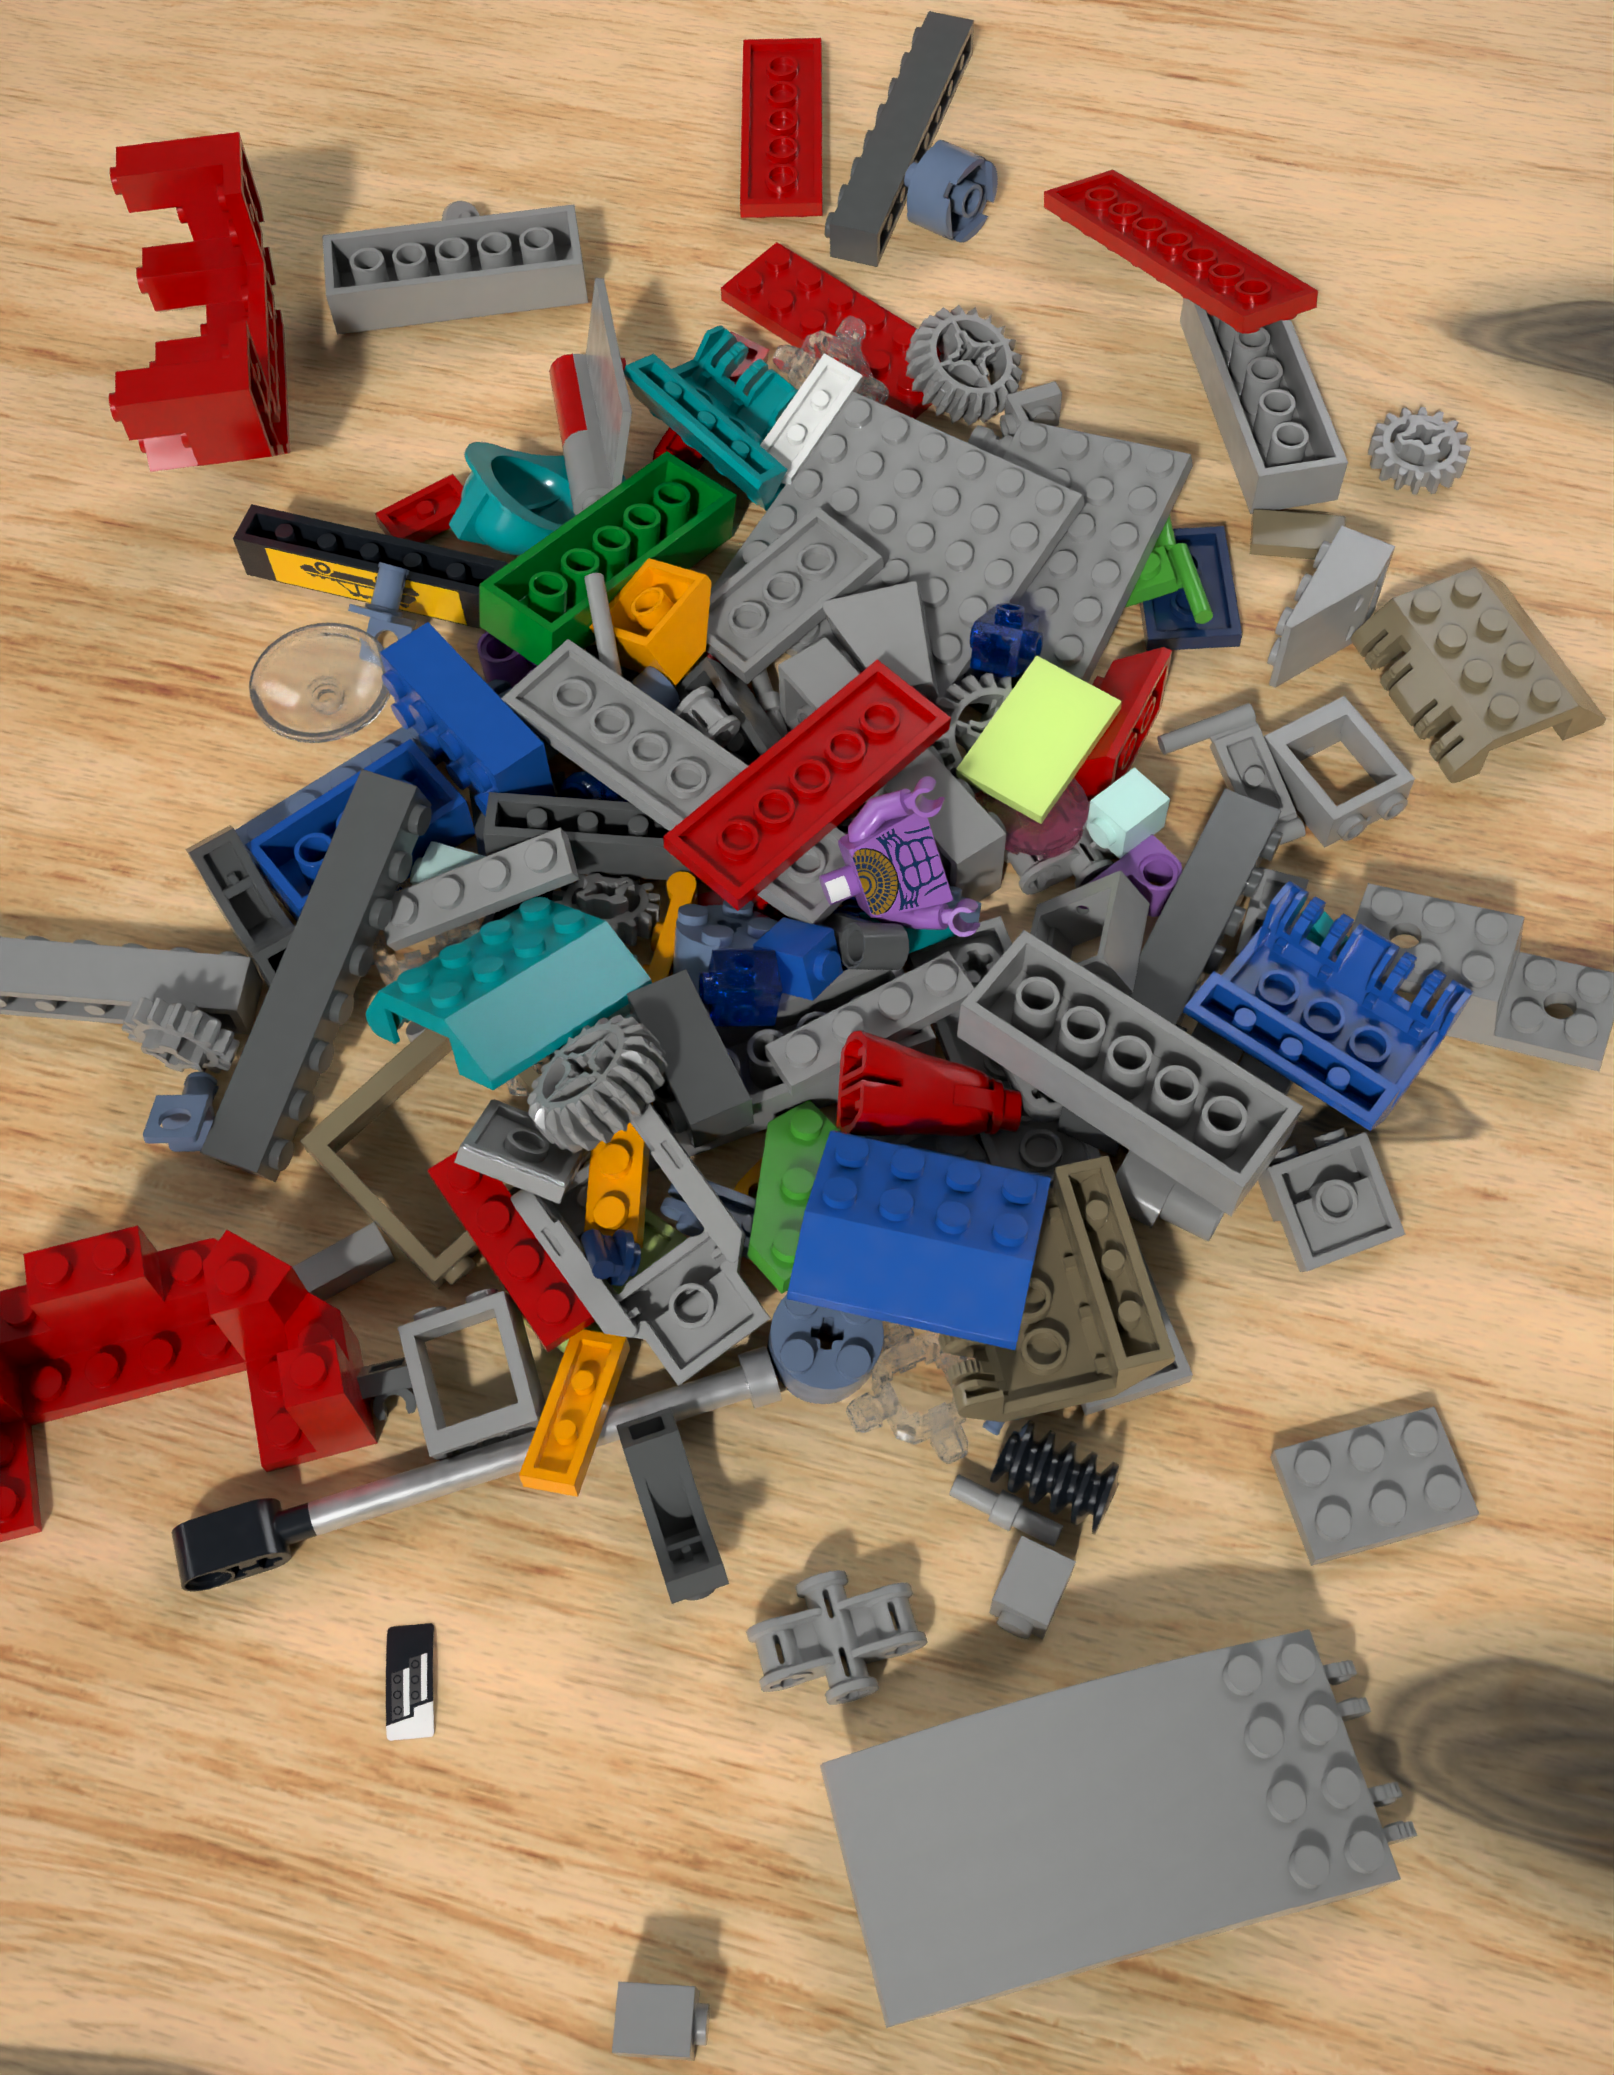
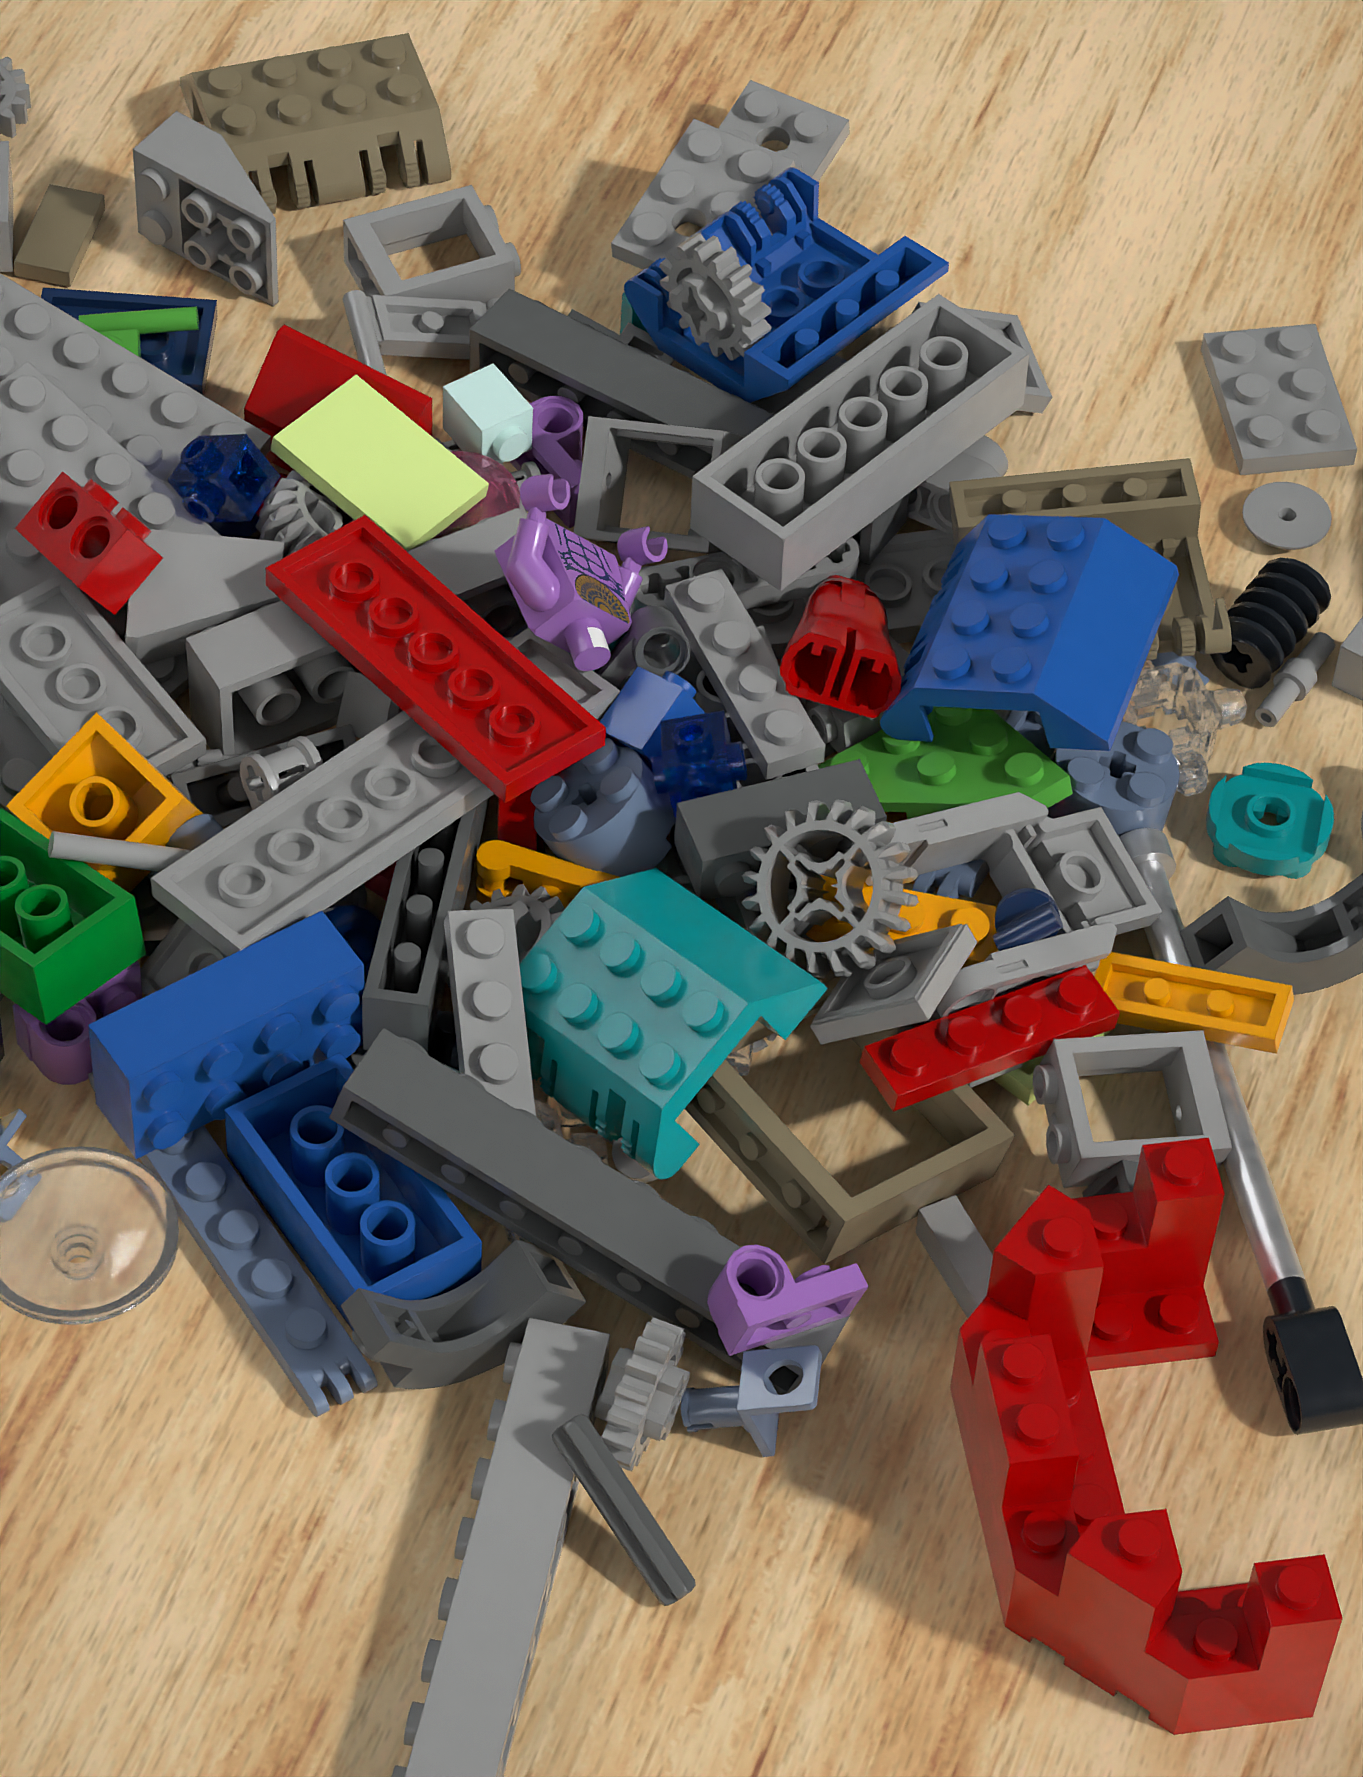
camera: 90 degrees left, 10 degrees down
none -> red brick [14,471,163,615]
none -> dark grey axle [552,1414,696,1606]
none -> light grey gear [659,233,771,360]
none -> medium lavender plate [707,1244,869,1356]
none -> teal plate [1206,763,1334,879]
none -> light grey piece [1242,482,1332,550]

